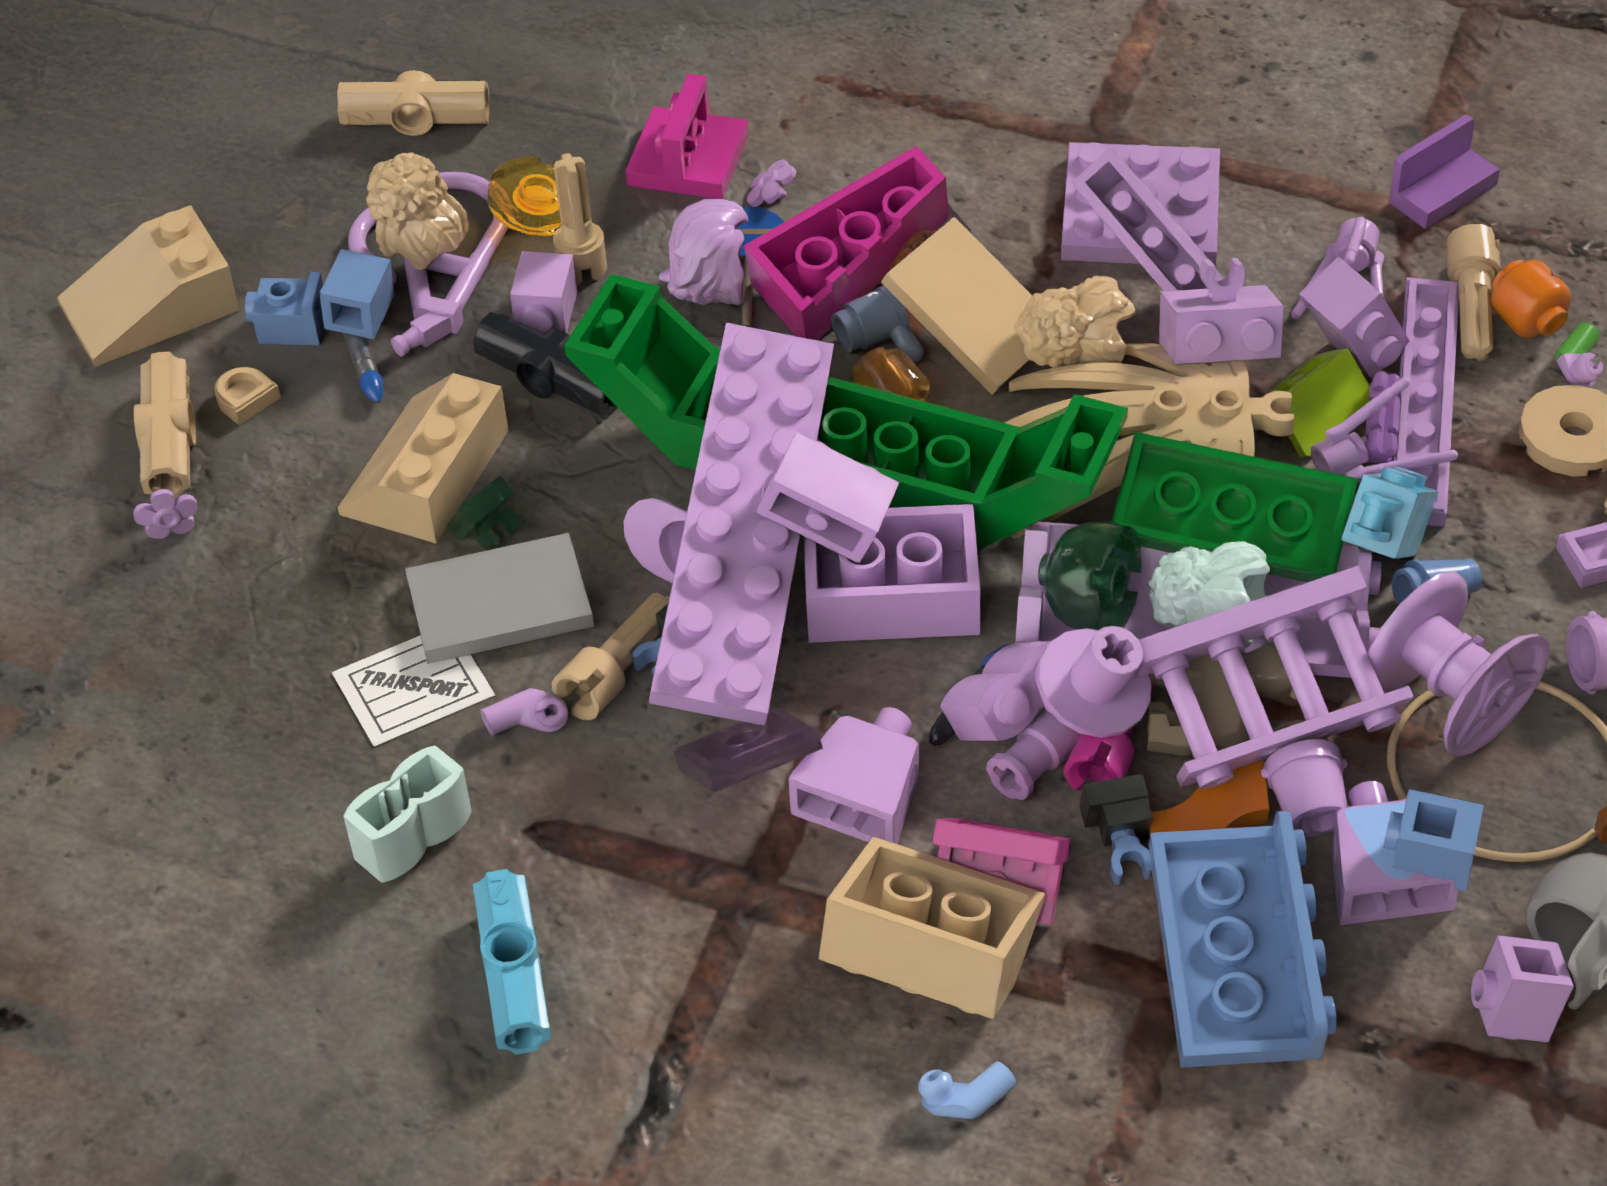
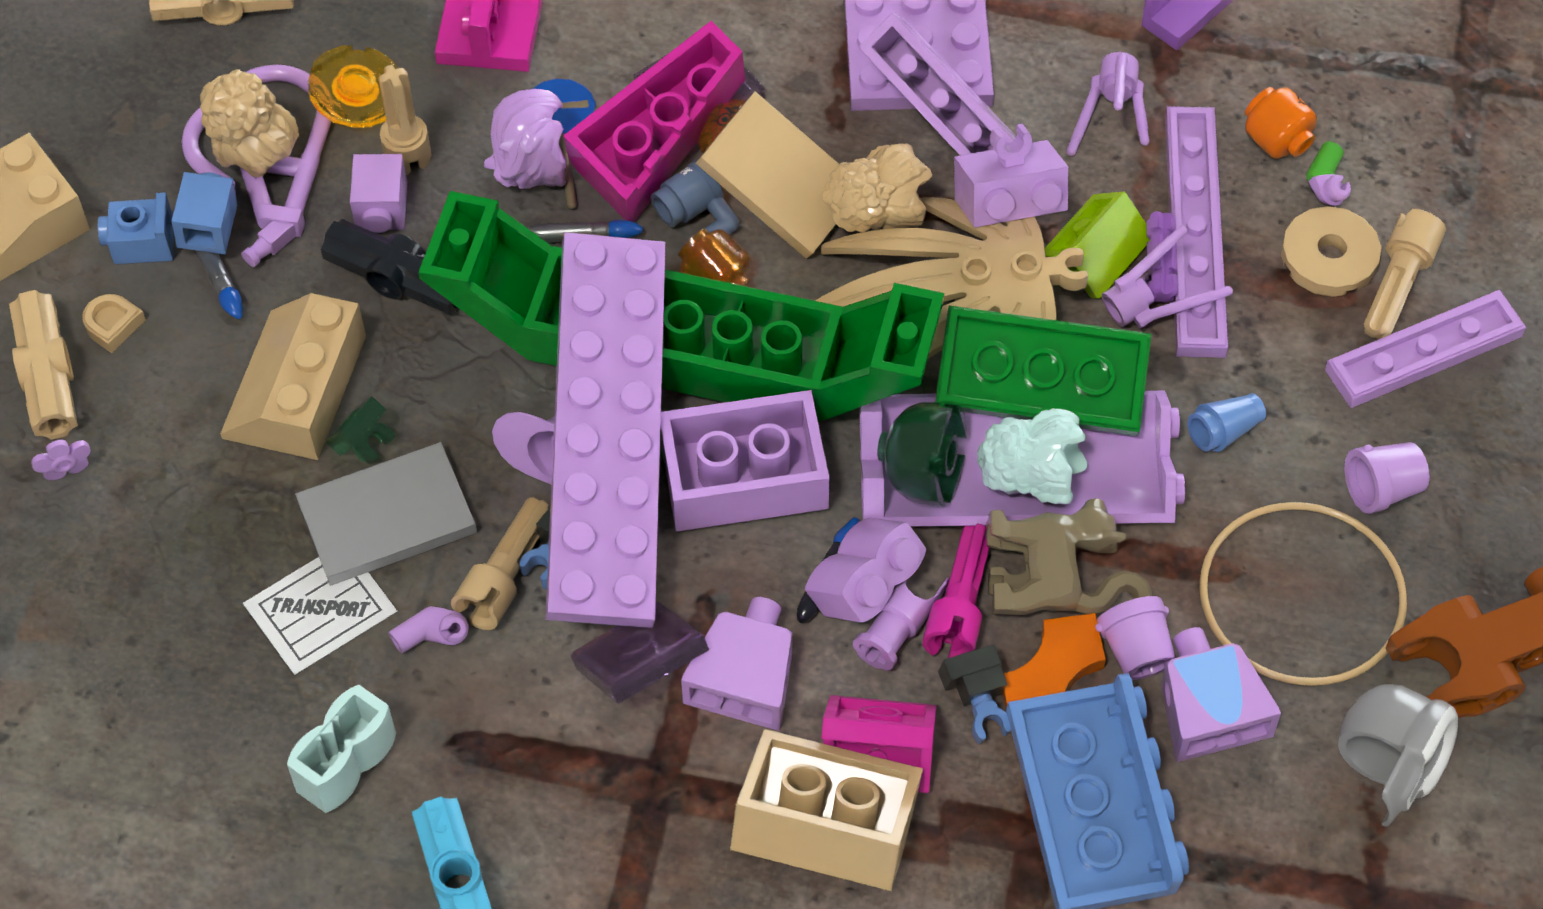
camera: 10 degrees left, 10 degrees up
lavender plant [747,159,796,207] -> none
lavender brick [756,432,899,563] -> none
lavender piece [1036,626,1151,738] -> none
lavender fence [1135,566,1414,790] -> none
lavender brick [1299,256,1410,378] -> none
medium azure brick [1341,467,1439,559] -> none
lavender piece [1368,571,1549,758] -> none
medium blue brick [1384,789,1484,891] -> none
tan piece [1446,224,1501,361] -> none
lavender brick [1471,935,1574,1042] -> none

